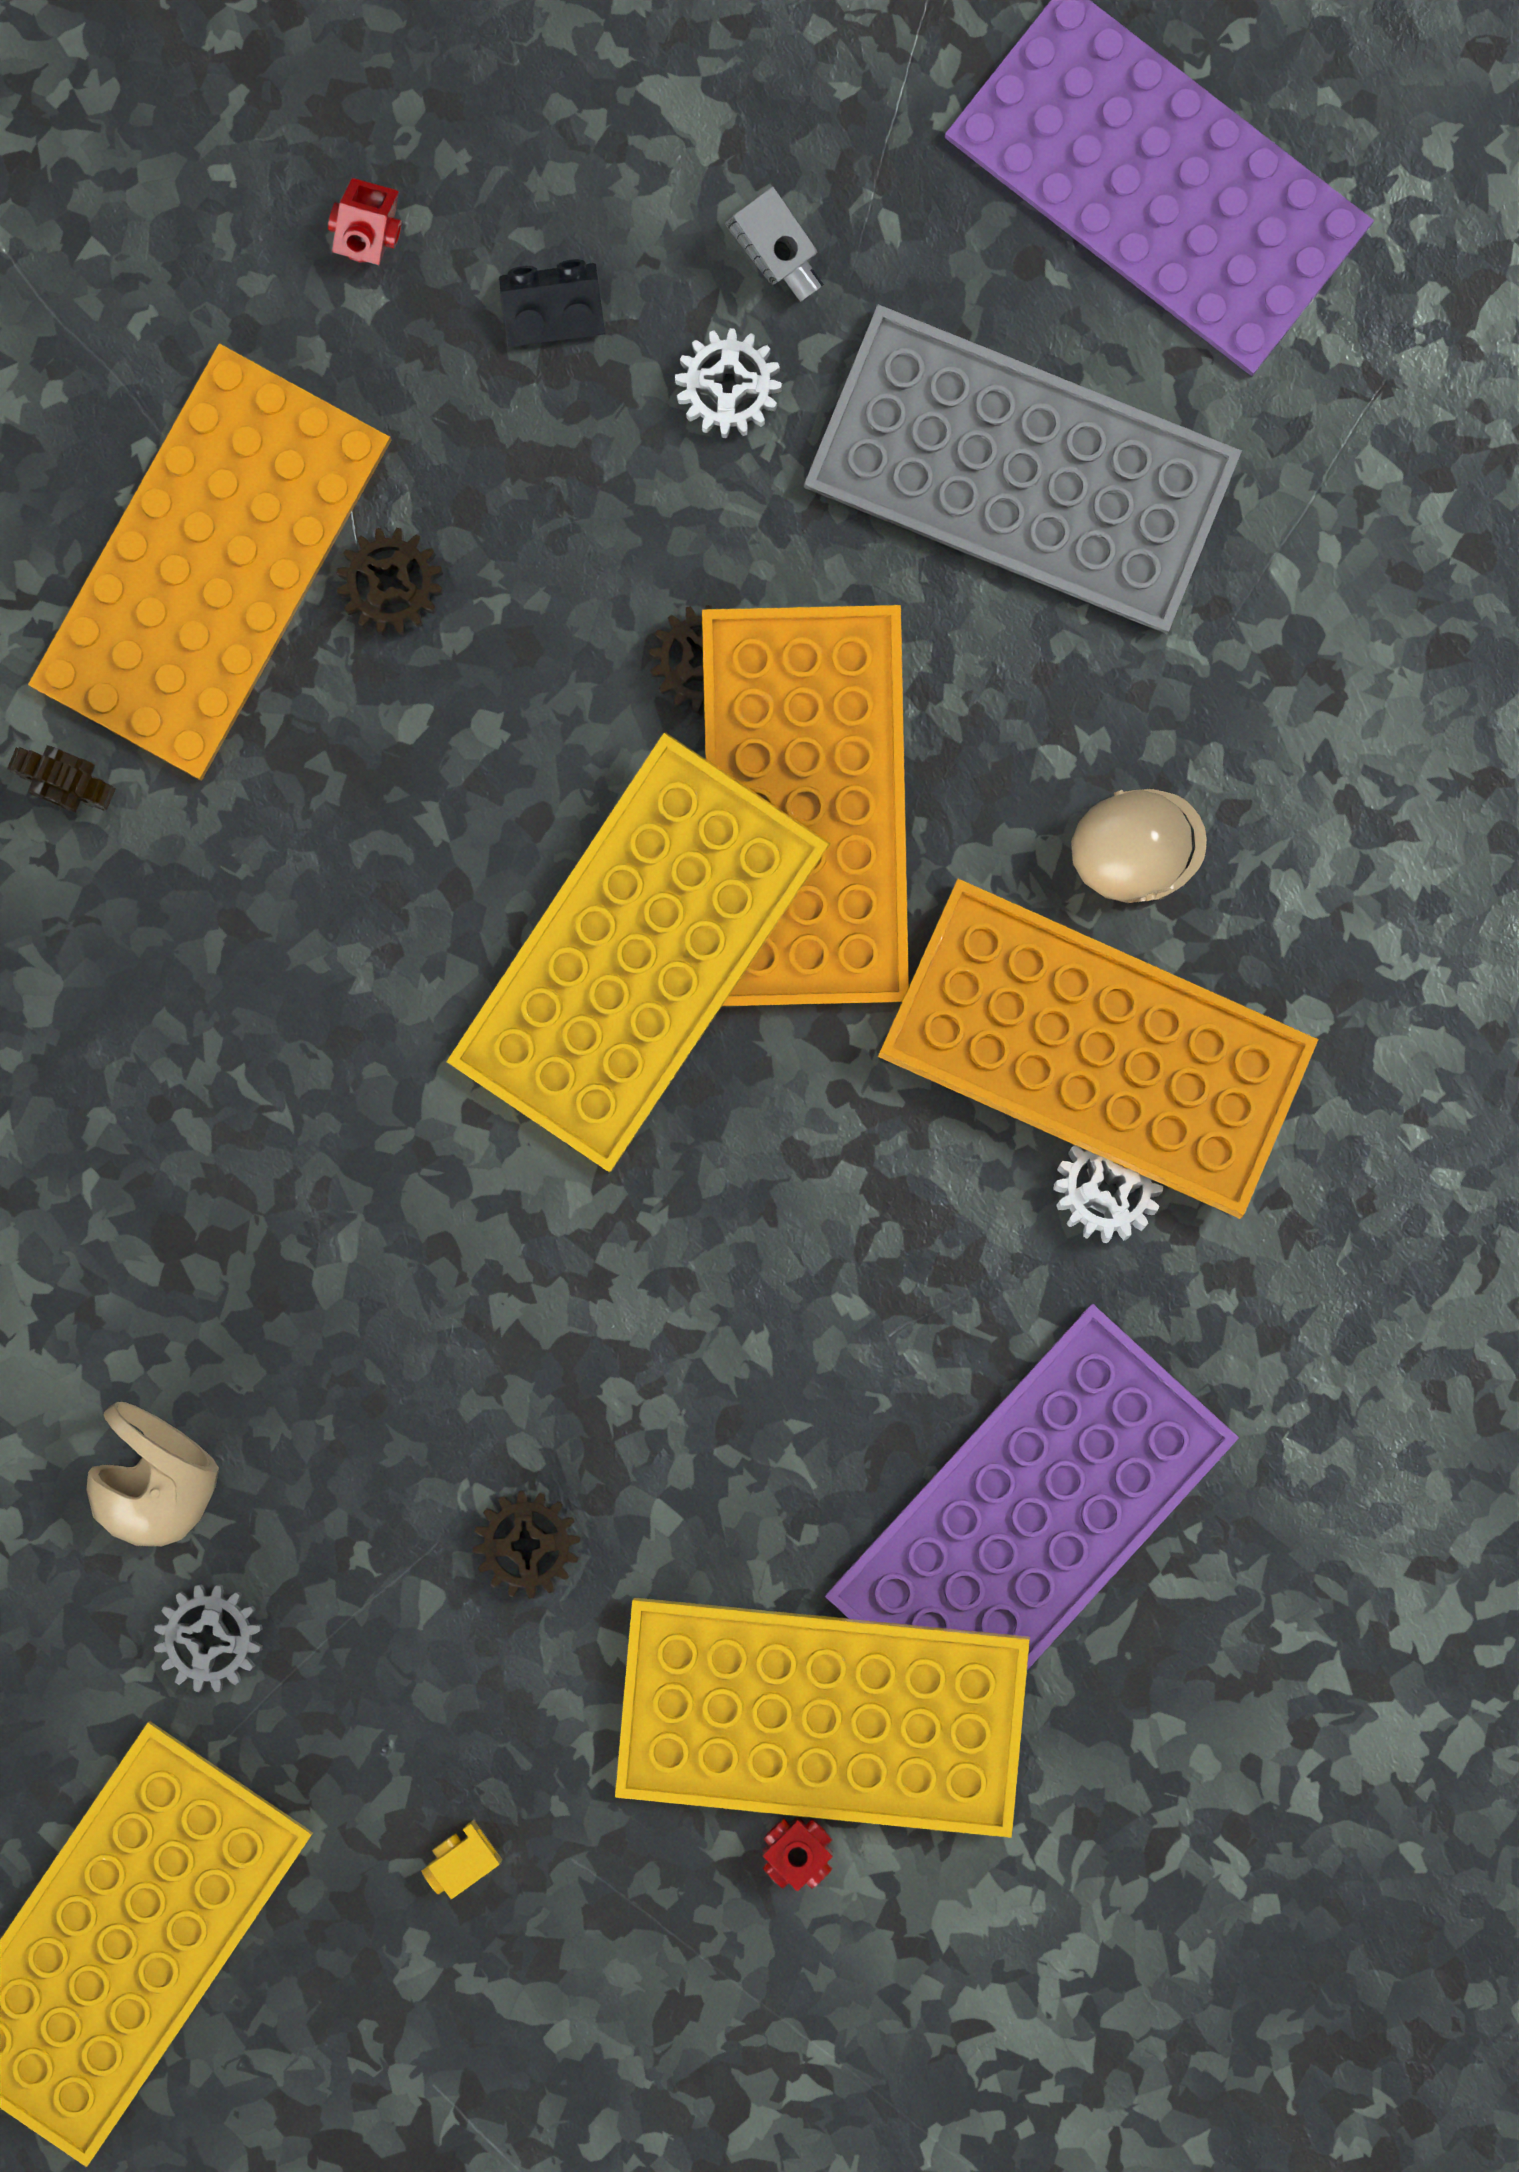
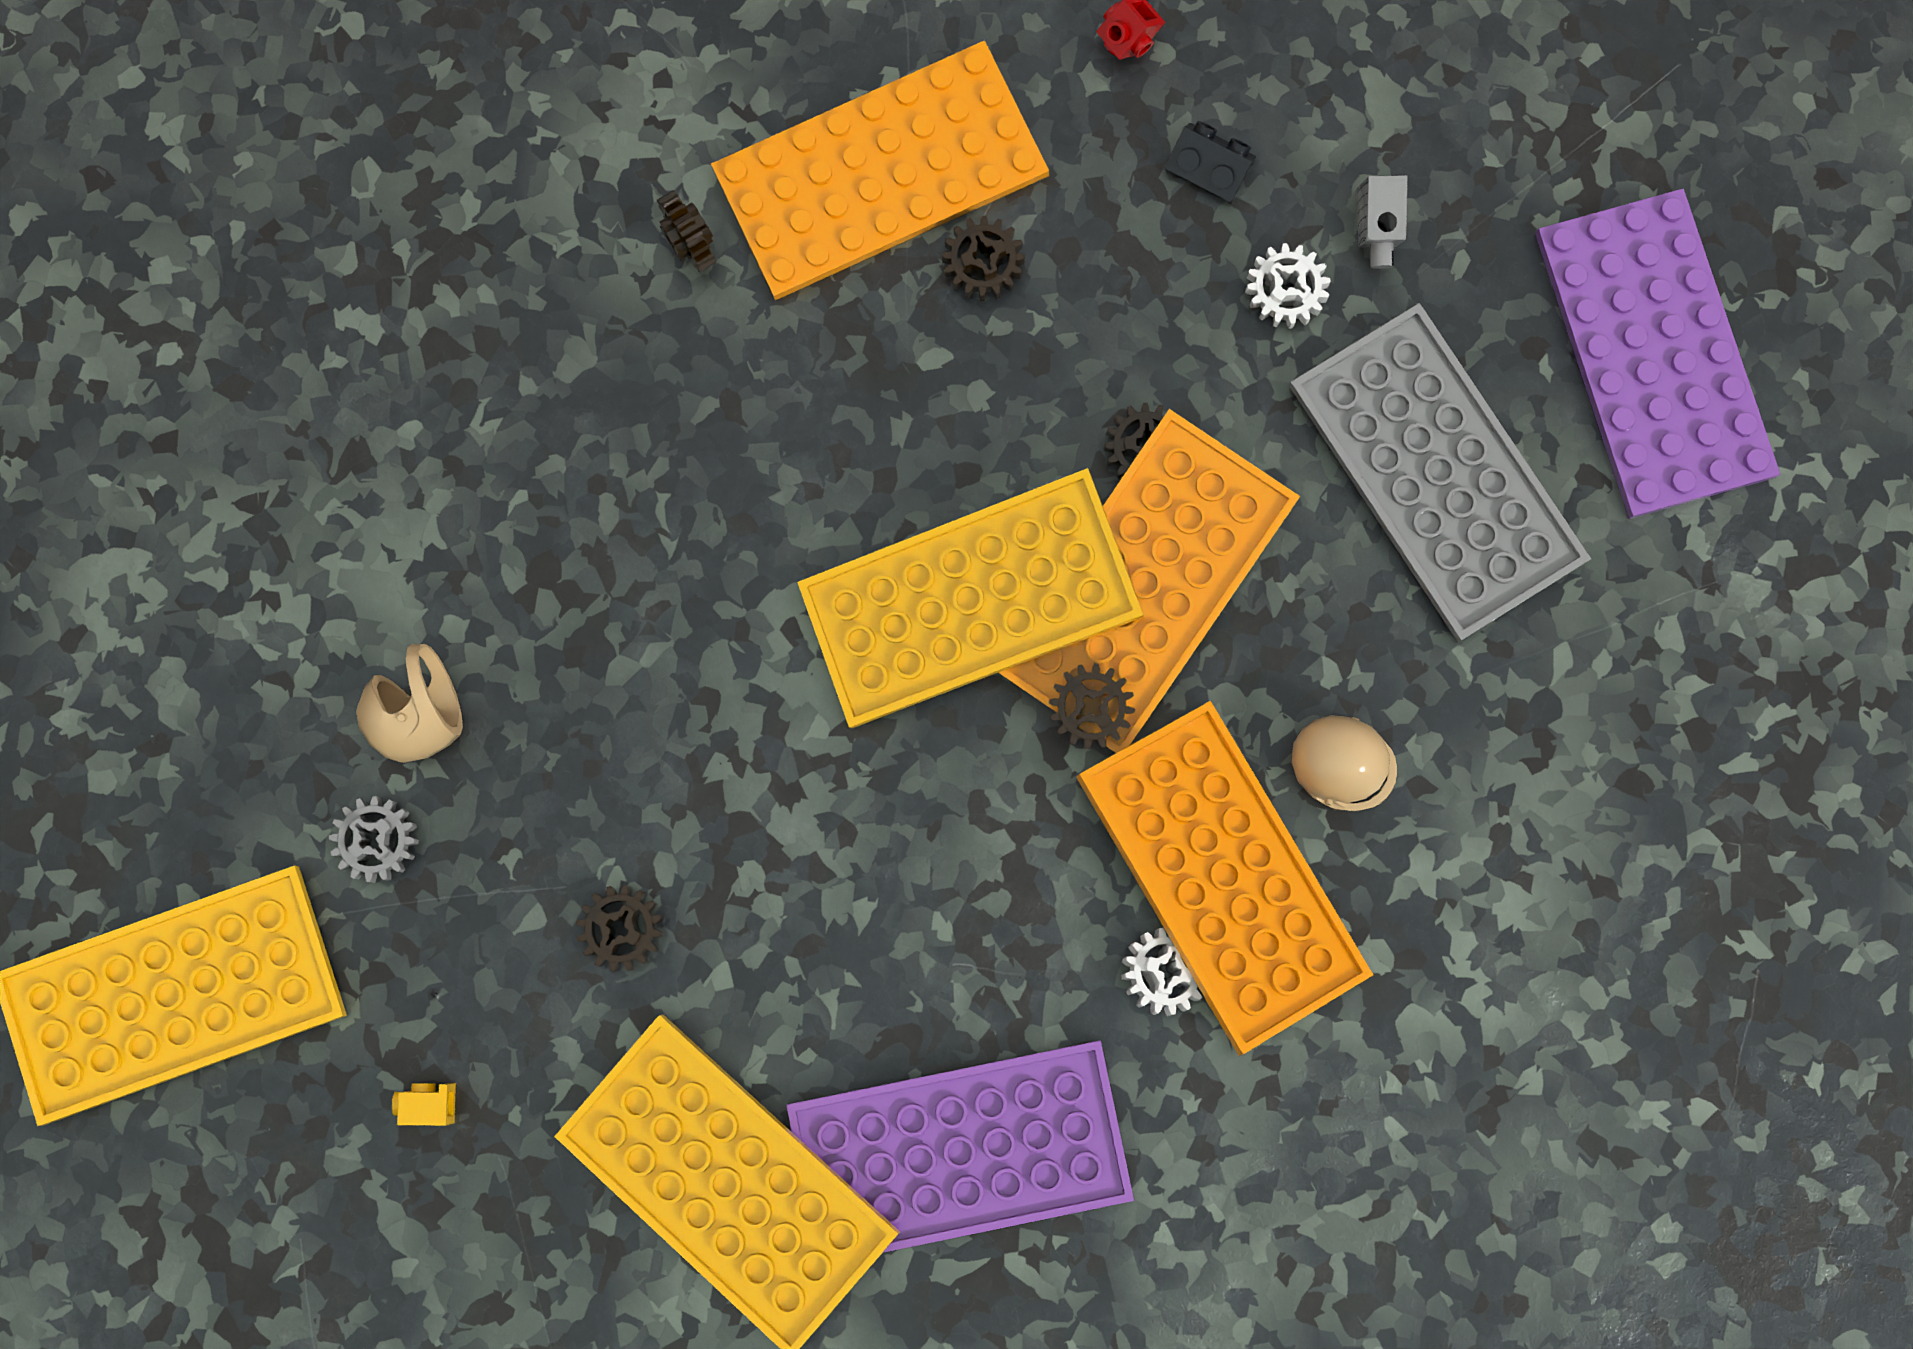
camera: 35 degrees right, 5 degrees down
red brick [762,1816,833,1892] -> none
none -> dark brown gear [1049,663,1135,749]

